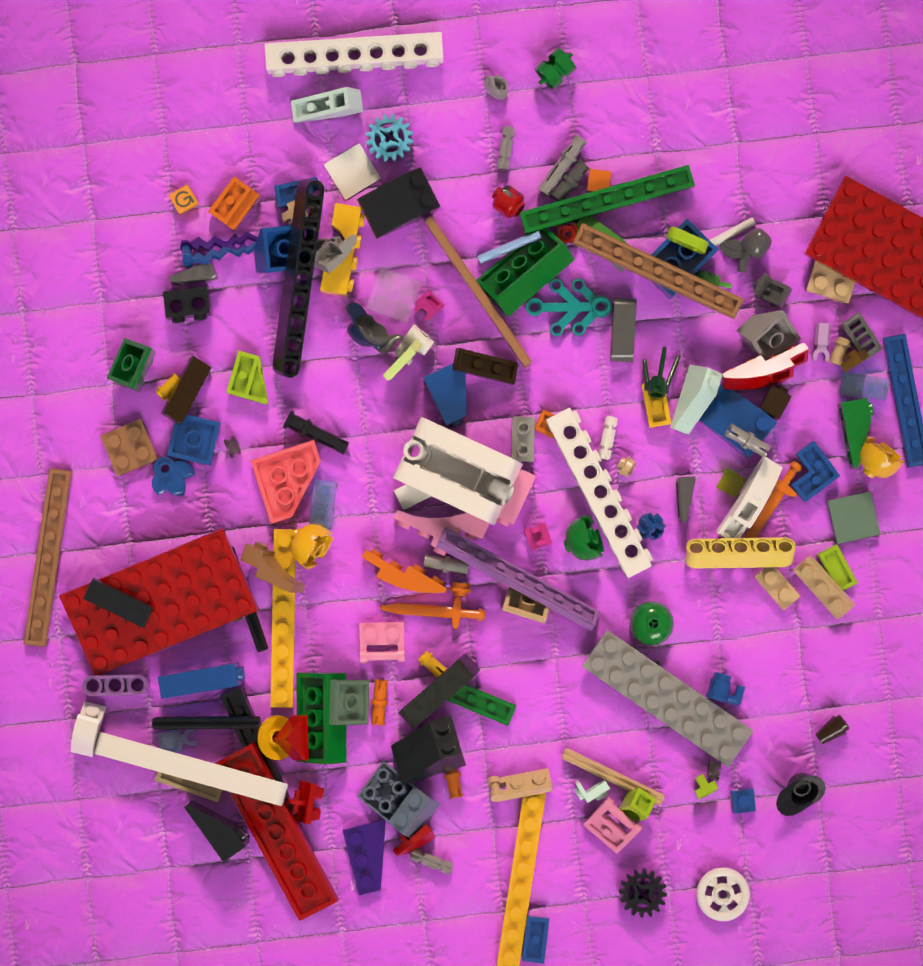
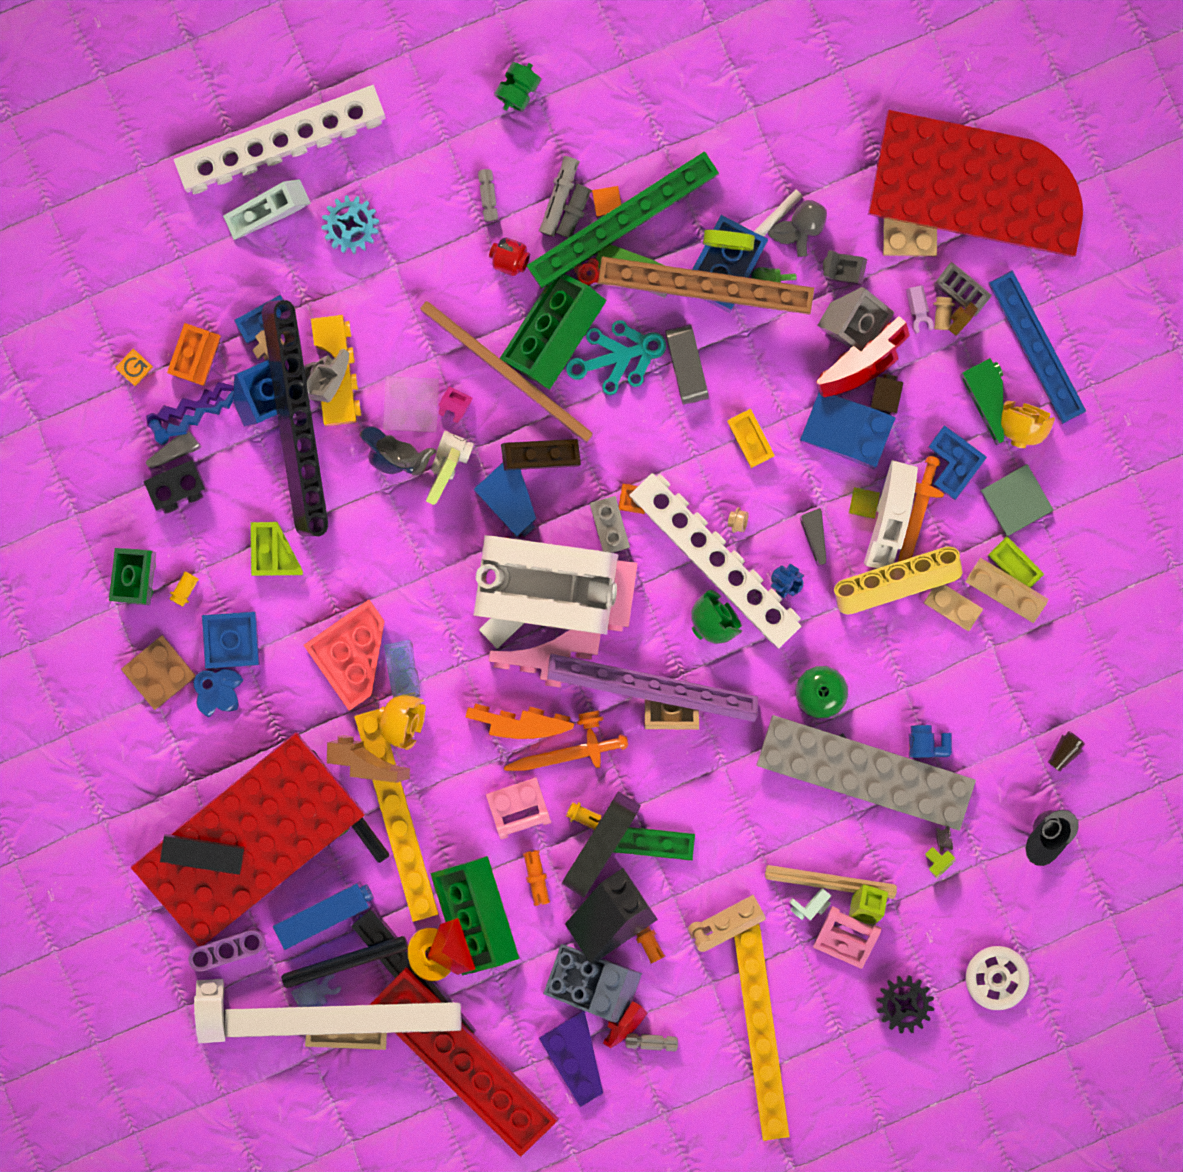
camera: 20 degrees left, 0 degrees up
medium nougat tile [23,468,73,647] -> none
dark brown tile [161,356,212,425] -> none
black slope [184,800,250,863] -> none
clear smoke bush [224,436,242,458] -> none
black pin [283,410,350,455] -> none
red hips [287,780,324,824] -> none
white sticker [324,143,381,200] -> none
sand green tile [329,680,369,725] -> none
black slope [357,167,441,239] -> none
light grey pin [424,554,469,575] -> none
light blue bar [478,230,542,264] -> none
light grey piece [484,75,508,100] -> none
blue plate [522,915,550,964] -> none
dark pink tile [524,522,552,550] -> none
white axle [599,416,618,460] -> none
dark green plant [642,347,680,398] -> none
light aqua slope [670,365,722,434] -> none
light grey pin [725,424,770,458] -> none
blue plate [731,788,756,814] -> none
clear light blue slope [840,372,890,401] -> none

